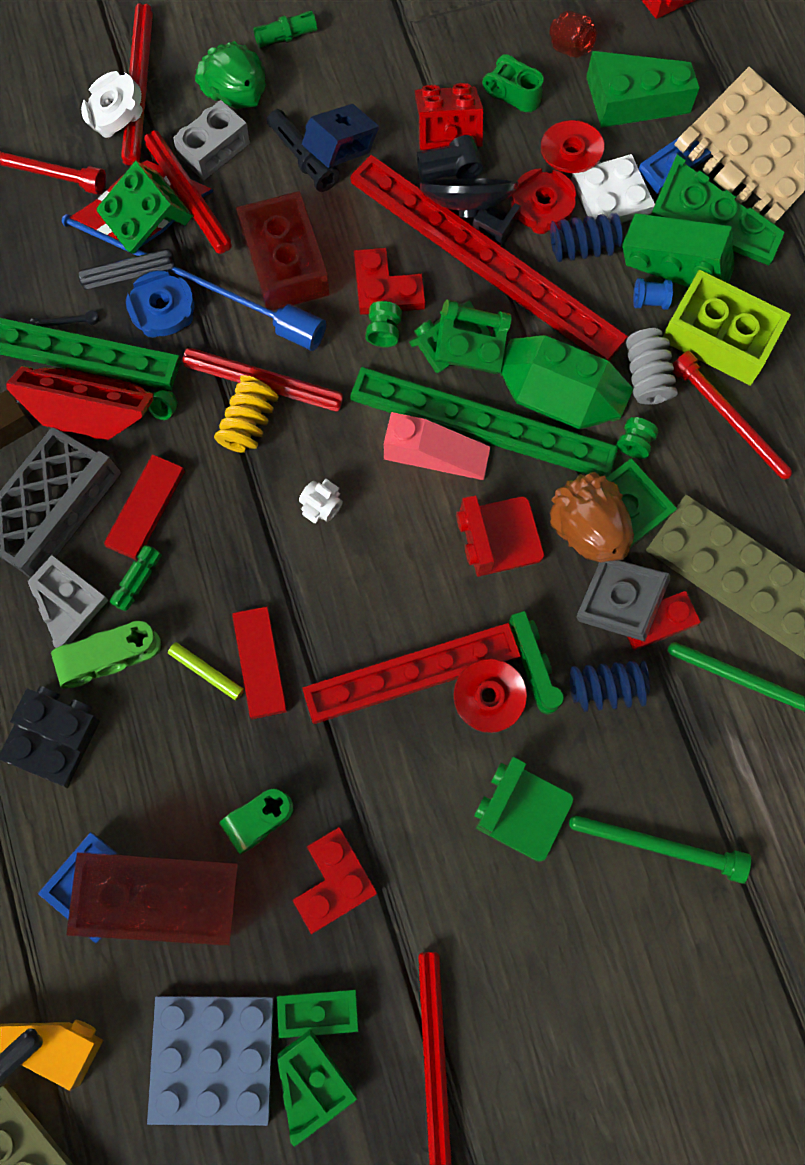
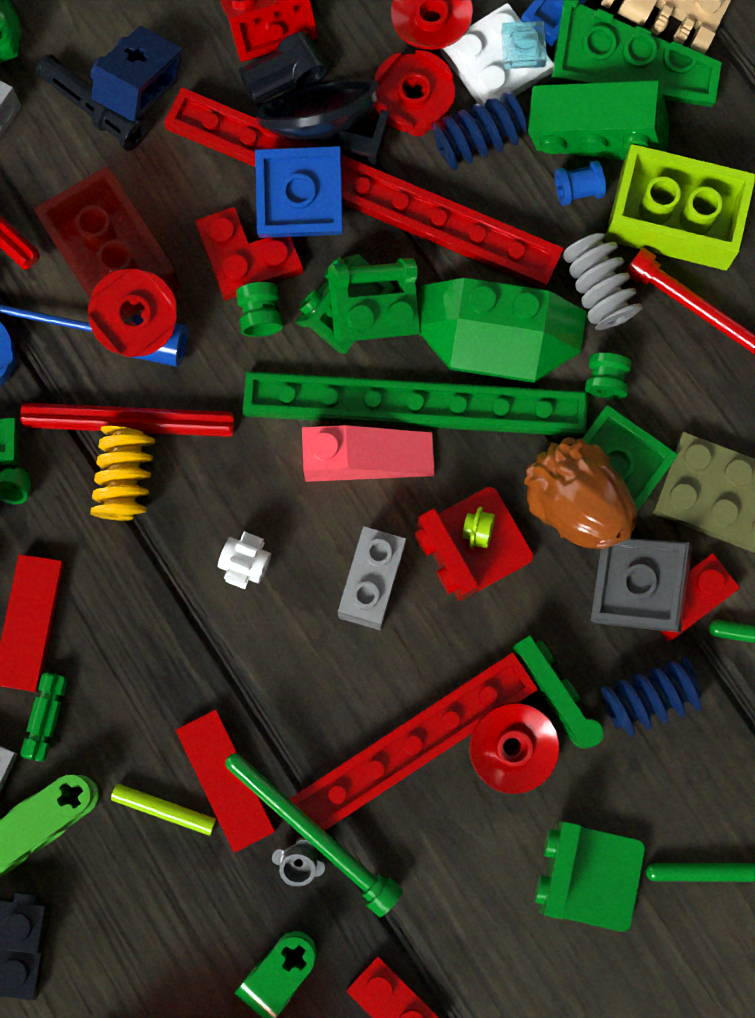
camera: 15 degrees left, 5 degrees up
none -> red plate [88,269,177,357]
none -> green piece [225,753,403,917]
none -> blue plate [255,146,344,238]
none -> dark grey plate [272,837,325,886]
none -> light grey brick [338,526,406,631]
none -> lime plate [462,507,495,550]
none -> clear light blue plate [501,21,547,69]

